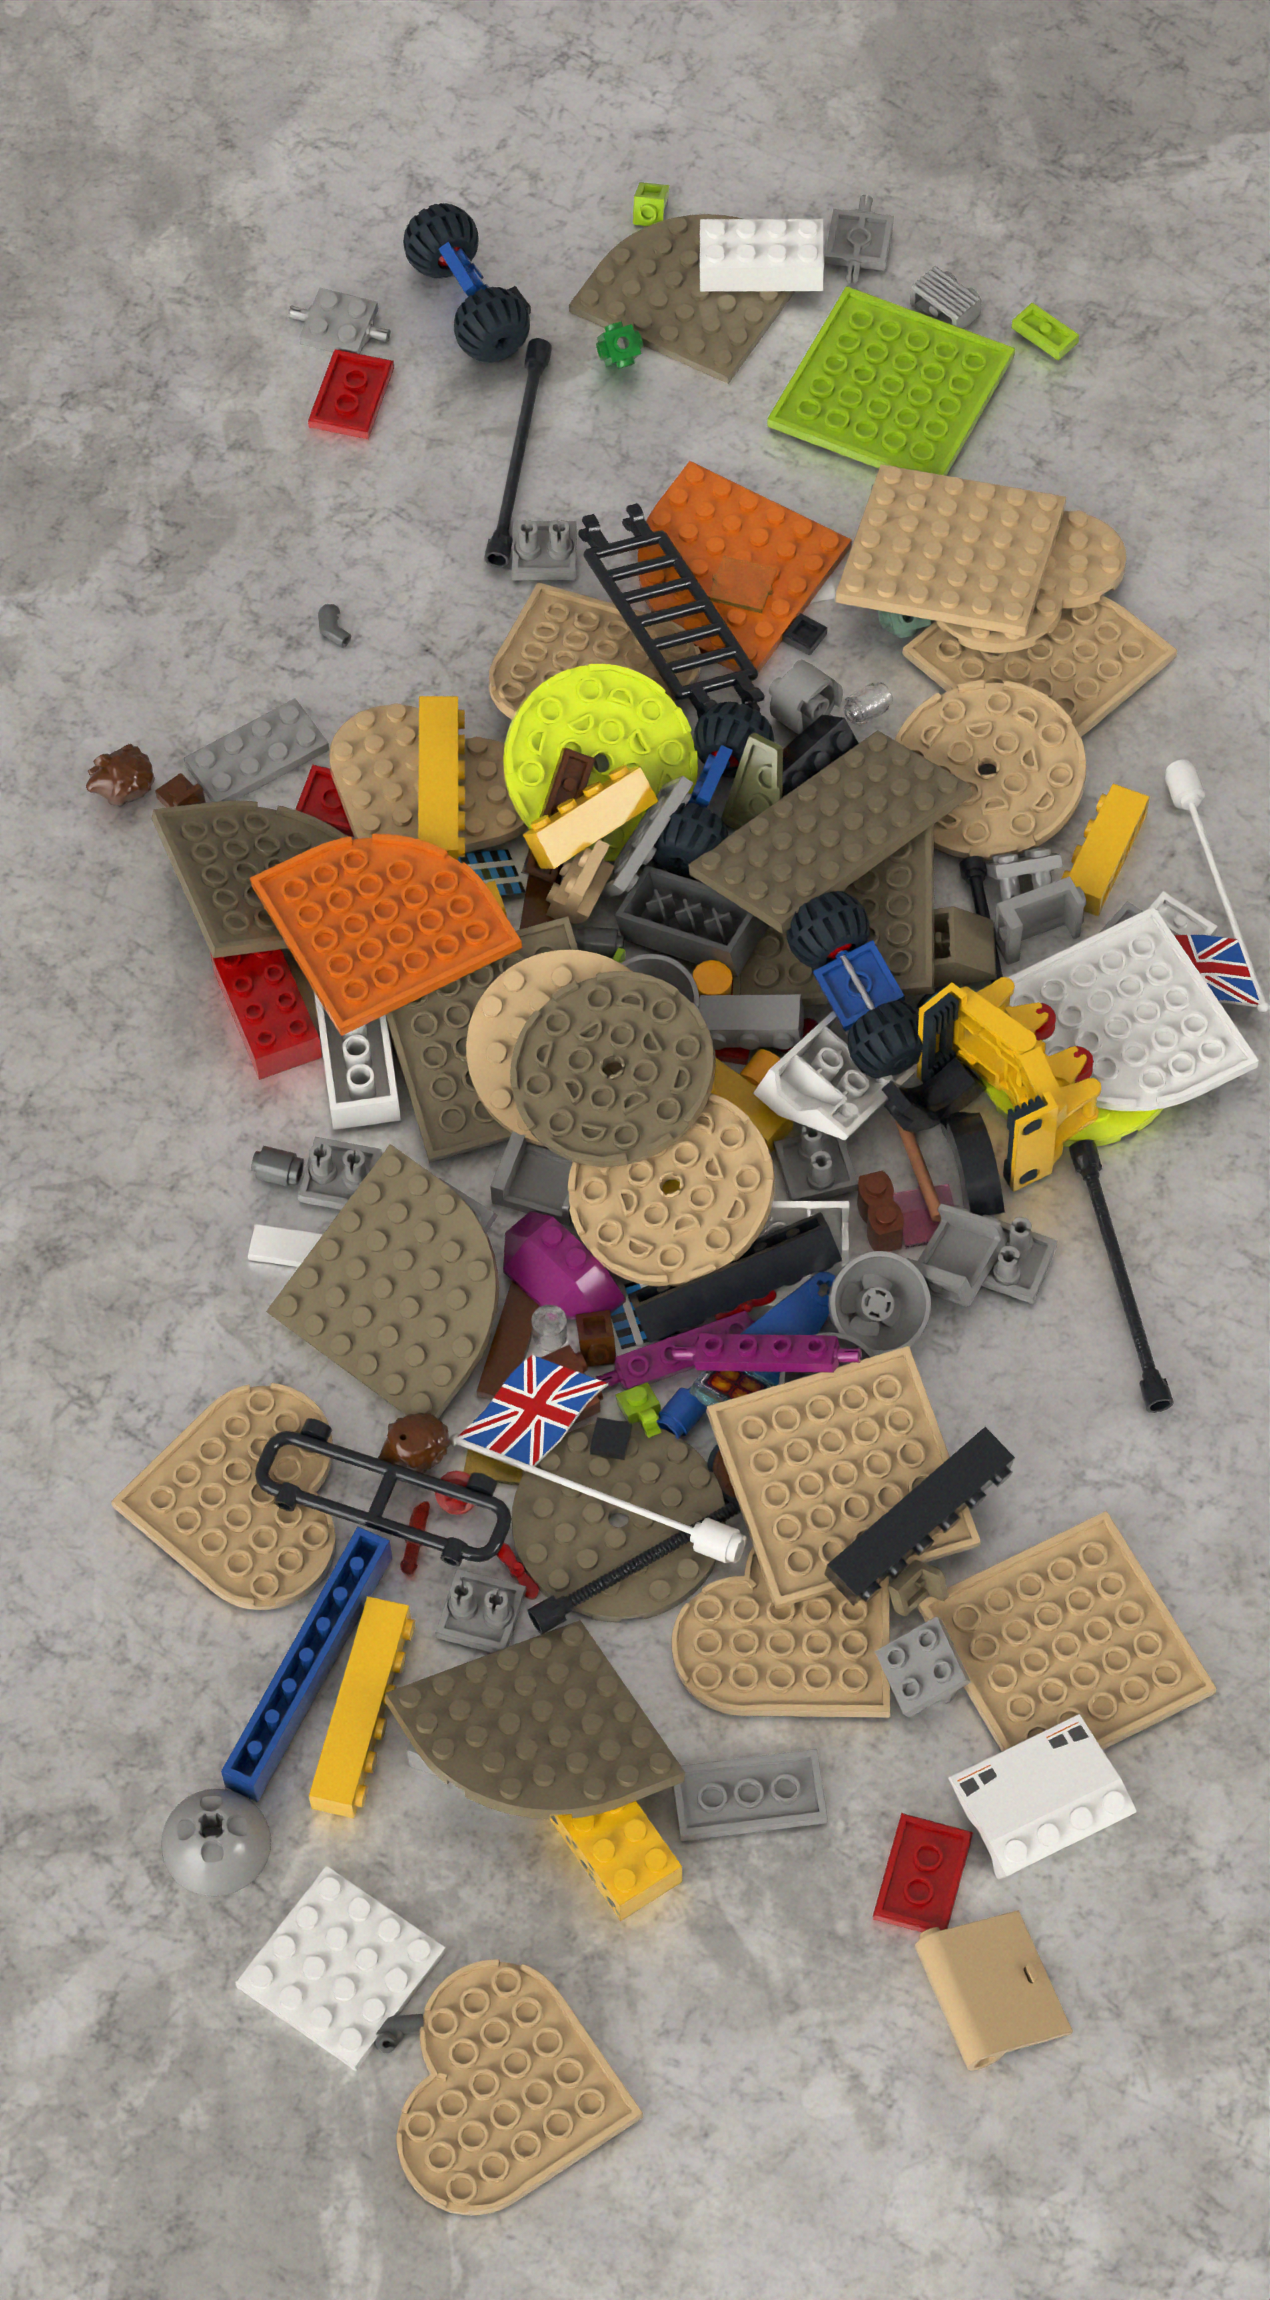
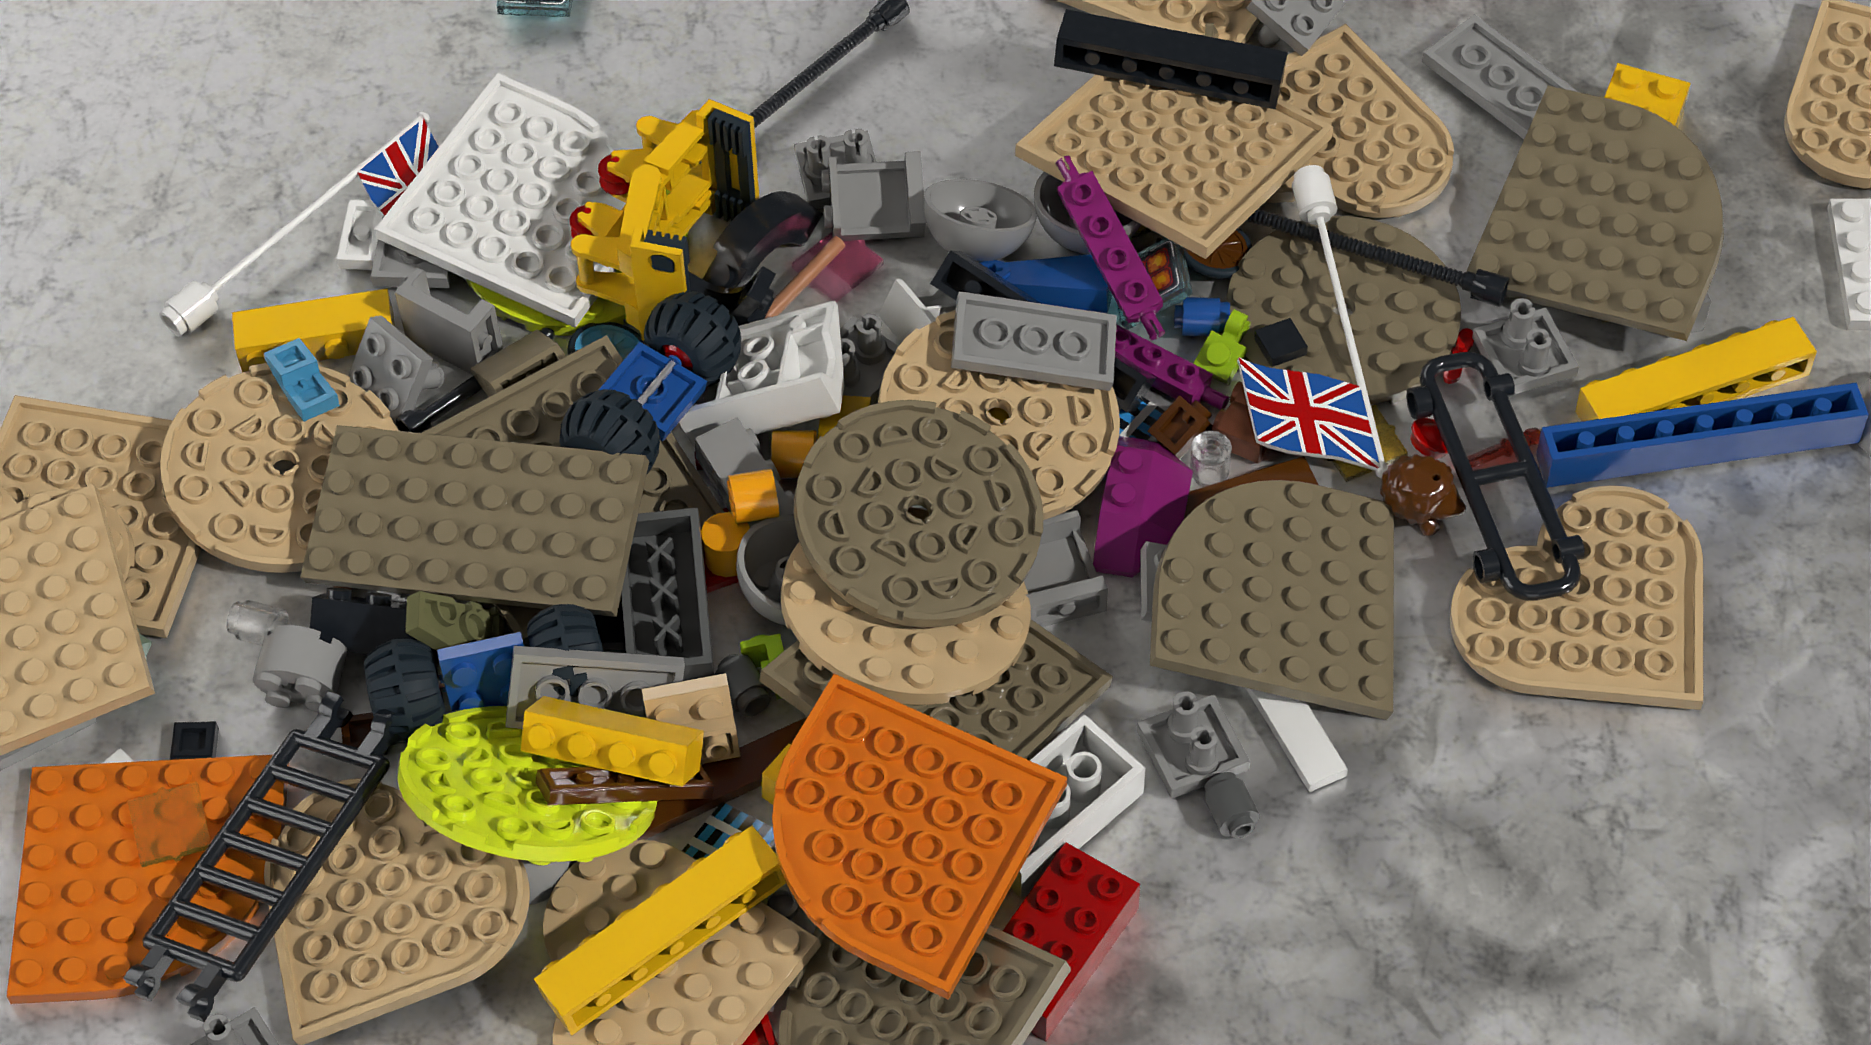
camera: 125 degrees left, 5 degrees down
copper brick [857,1170,904,1252] -> none
none -> dark azure slope [264,338,340,421]
none -> light orange piece [727,469,779,524]
none -> light grey plate [951,291,1117,391]

